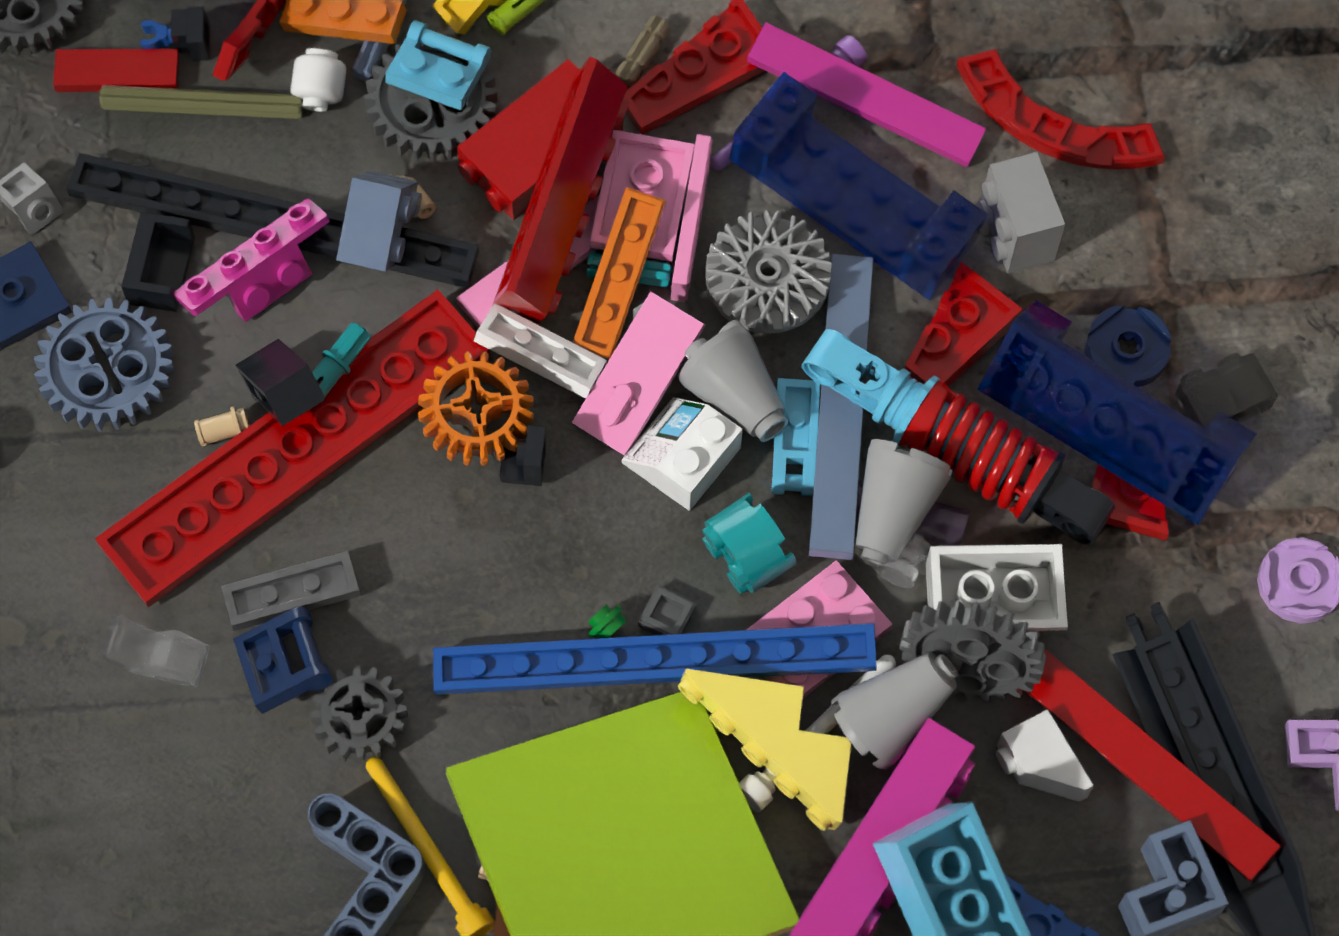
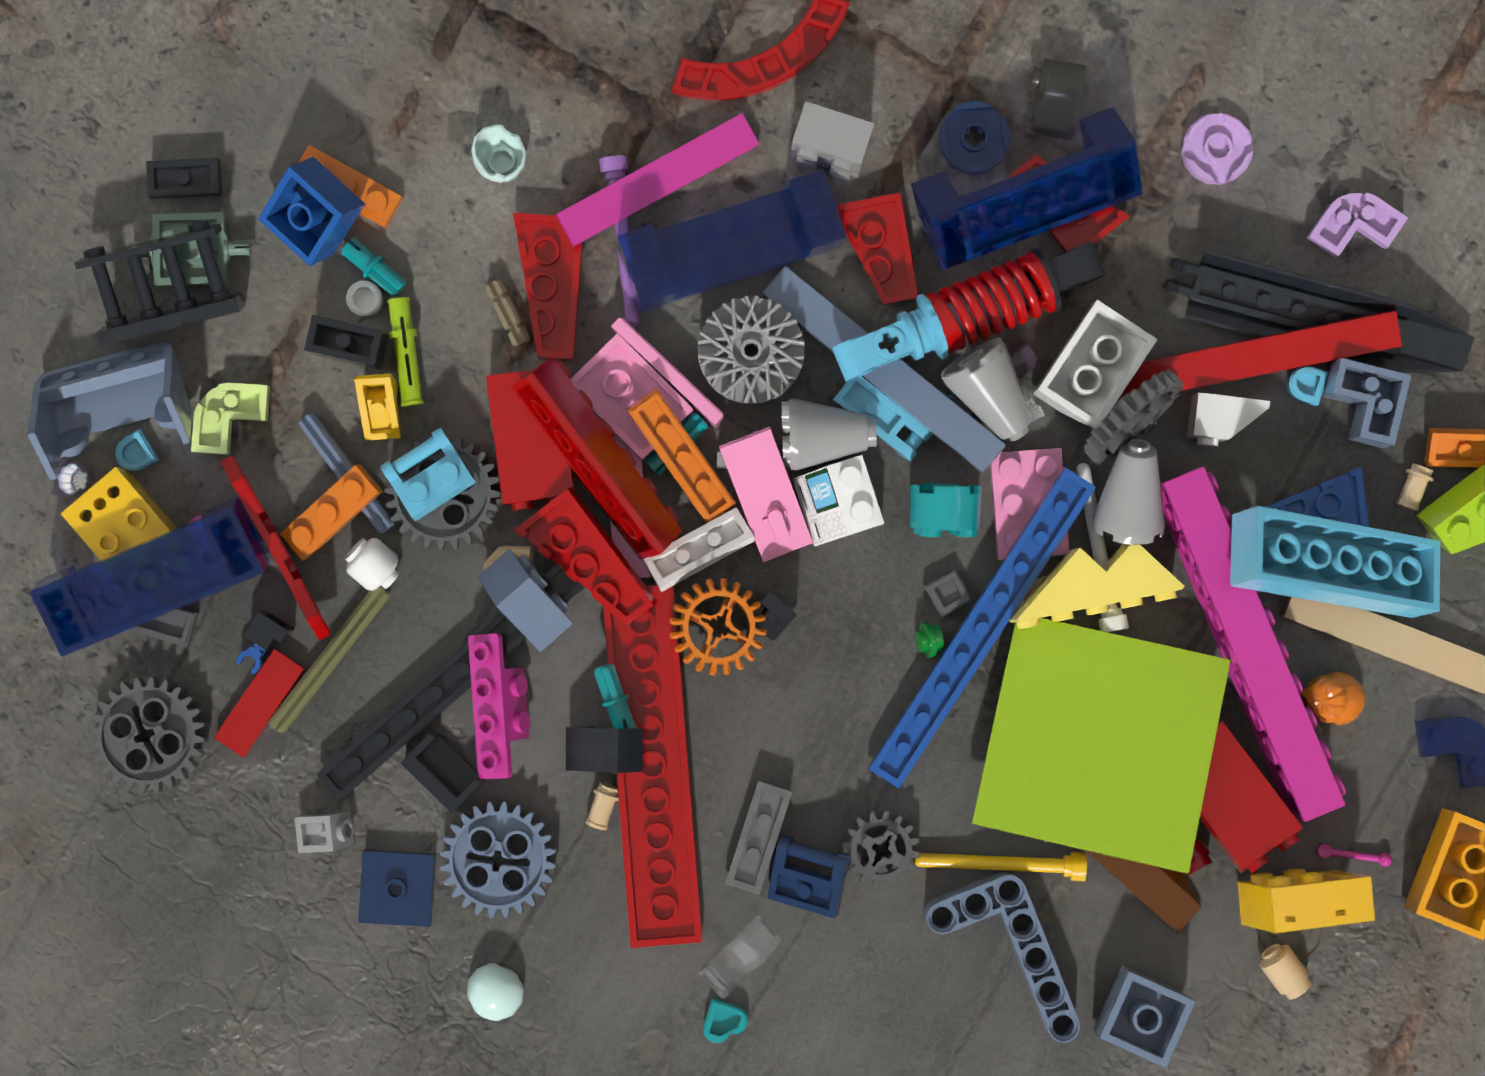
camera: 55 degrees left, 20 degrees up
none -> red wing [514,486,657,625]
none -> teal tile [703,997,748,1043]
none -> medium azure tile [1286,366,1329,406]

